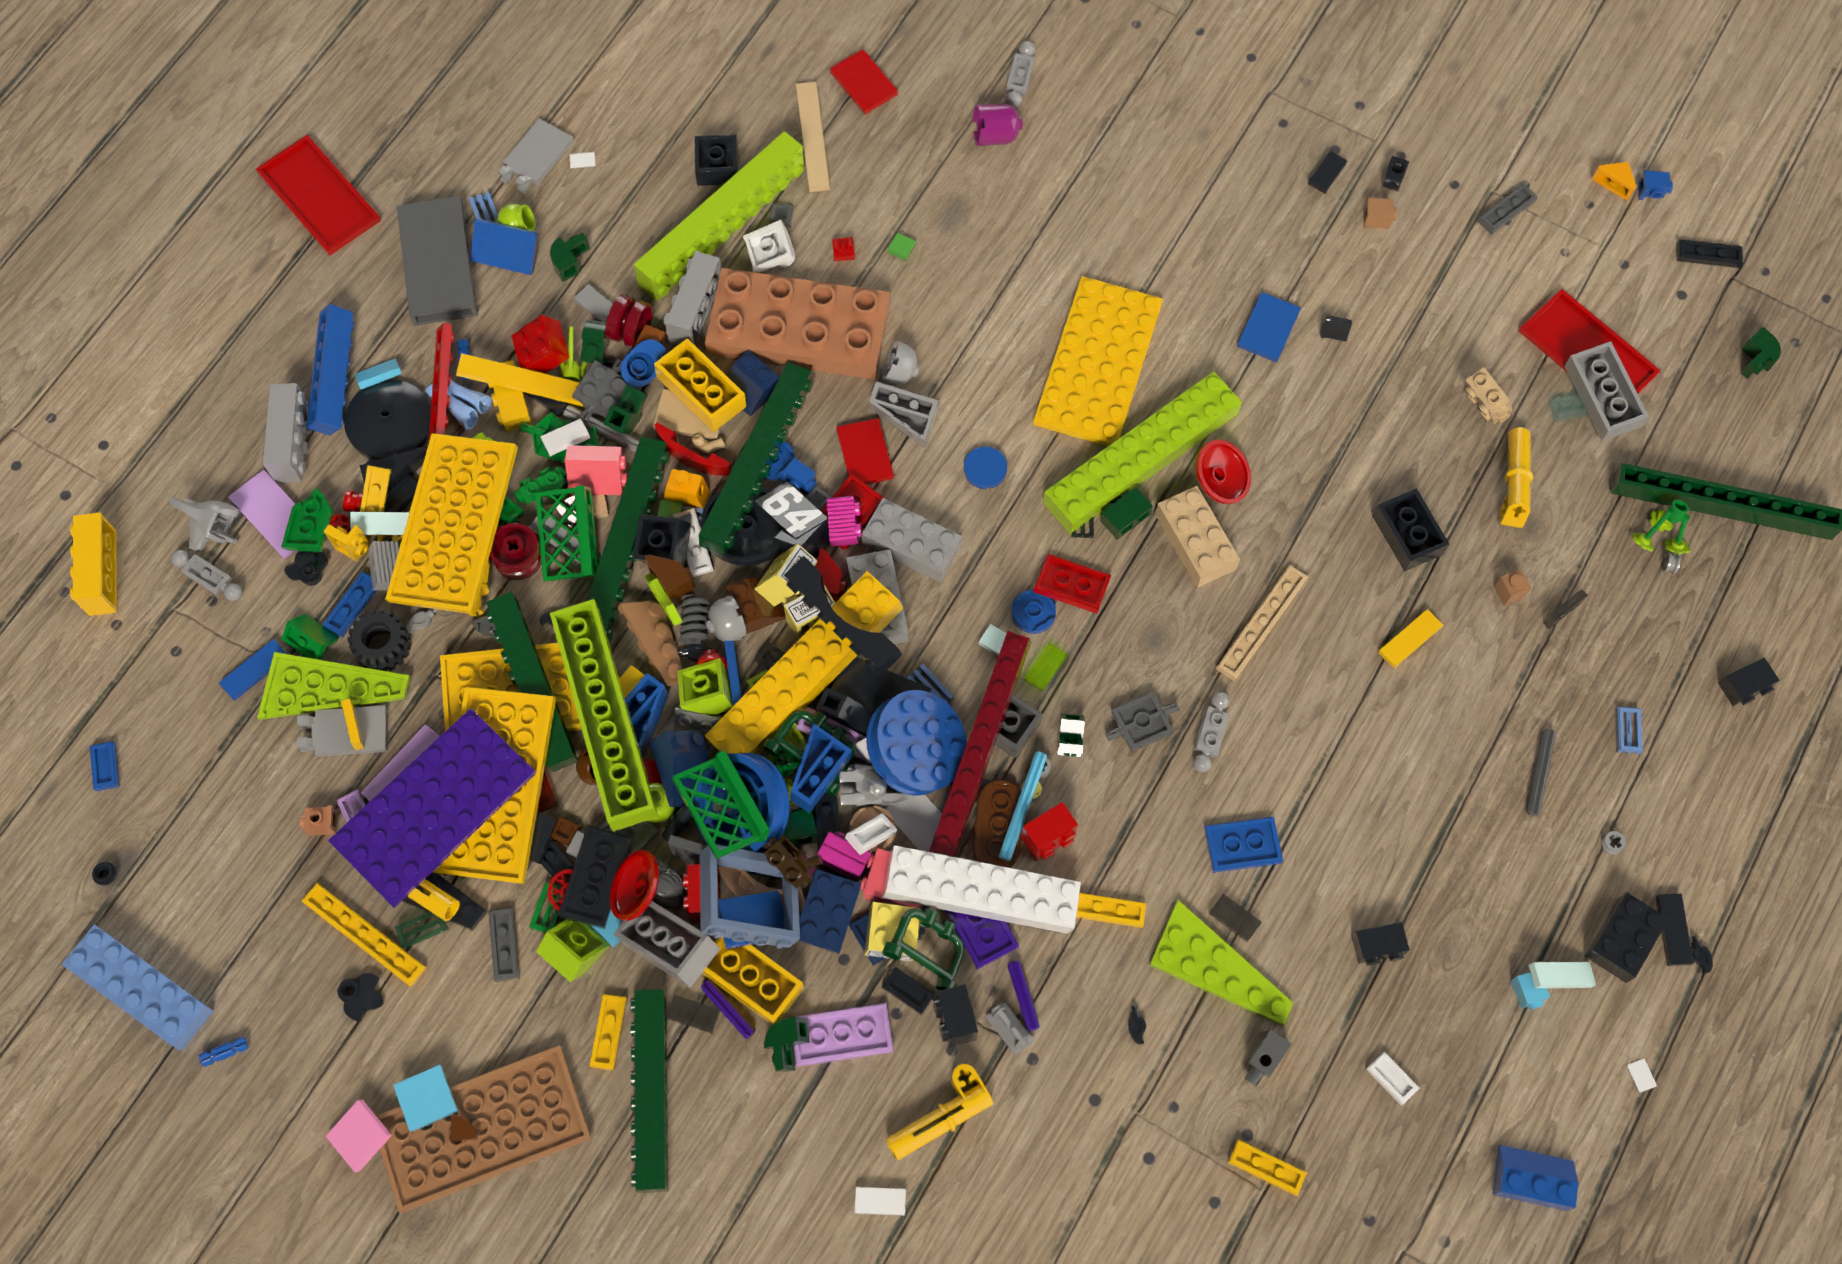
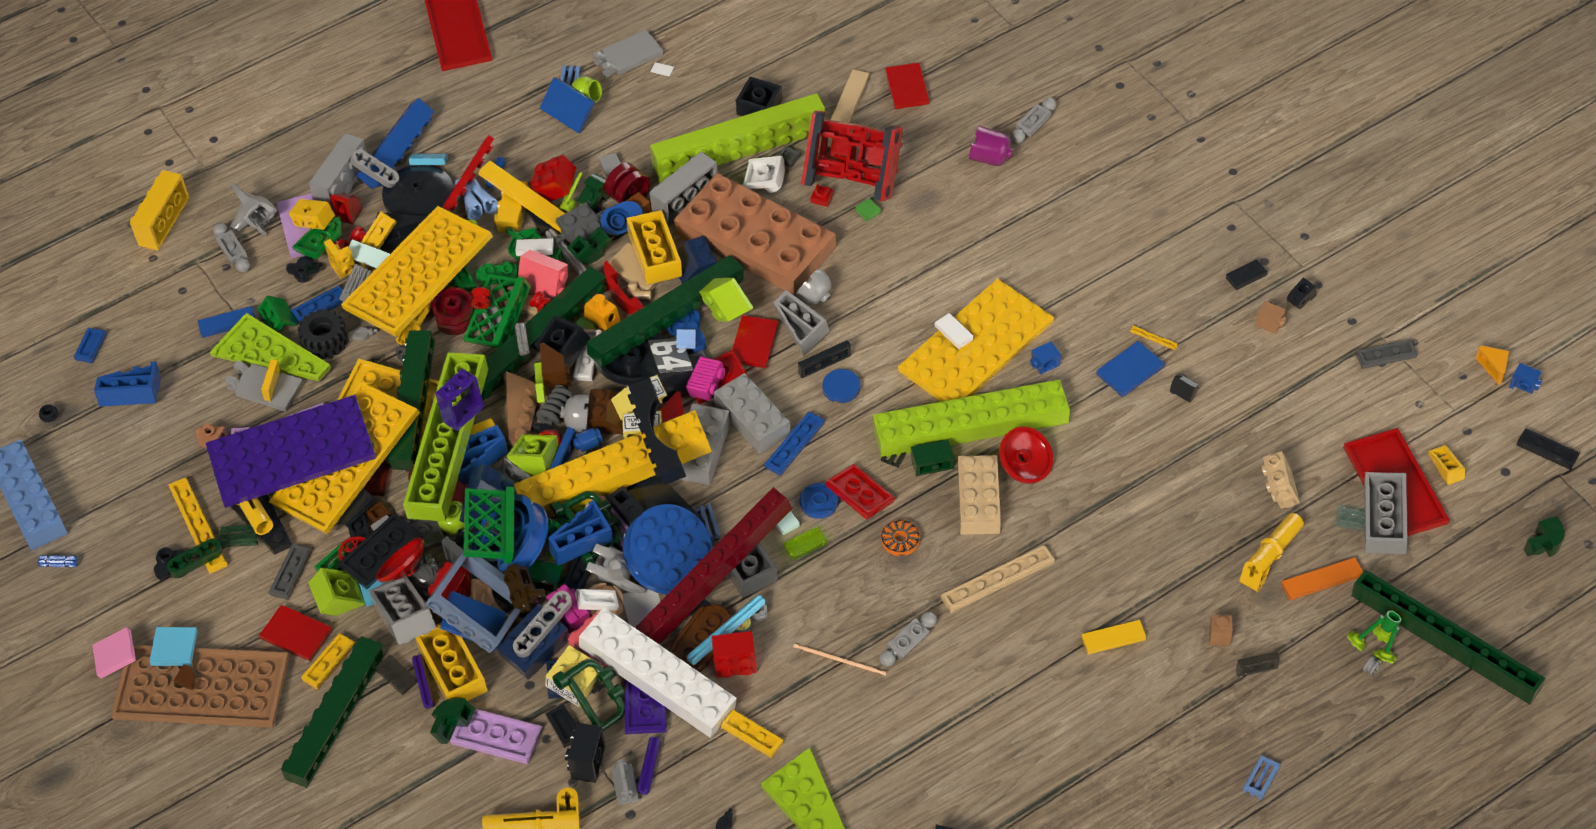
camera: 30 degrees right, 15 degrees down
dark grey brick [397,196,478,326] -> none
dark green brick [550,232,590,282] -> none
brick [1058,713,1085,757] -> none
dark grey plate [1105,692,1180,752] -> none
blue tile [1204,817,1283,873] -> none
clear smoke tile [1209,894,1262,942] -> none
black brick [1372,488,1450,572] -> none
dark grey axle [1526,729,1556,816] -> none
black brick [1718,657,1780,706] -> none
none -> blue wedge [94,361,161,407]
none -> dark green beam [167,538,223,578]
none -> red tile [259,605,333,662]
none -> yellow brick [288,199,335,230]
none -> red slope [330,193,362,225]
none -> light grey beam [350,149,399,188]
none -> dark purple window [435,368,484,431]
none -> red wheel [471,288,490,309]
none -> light grey beam [513,591,572,658]
none -> light grey axle [515,322,530,356]
none -> red wheel [529,291,552,312]
none -> blue brick [573,428,603,452]
none -> light blue tile [676,329,696,349]
none -> lime slope [700,278,753,322]
none -> blue tile [765,411,825,476]
none -> light nougat piece [793,643,887,676]
none -> black tile [798,340,851,378]
none -> red container [801,110,903,201]
none -> tile [881,520,920,556]
none -> white tile [935,313,973,349]
none -> blue brick [1030,341,1061,374]
none -> yellow piece [1130,325,1178,350]
none -> orange tile [1281,557,1363,601]
none -> yellow slope [1428,445,1465,485]

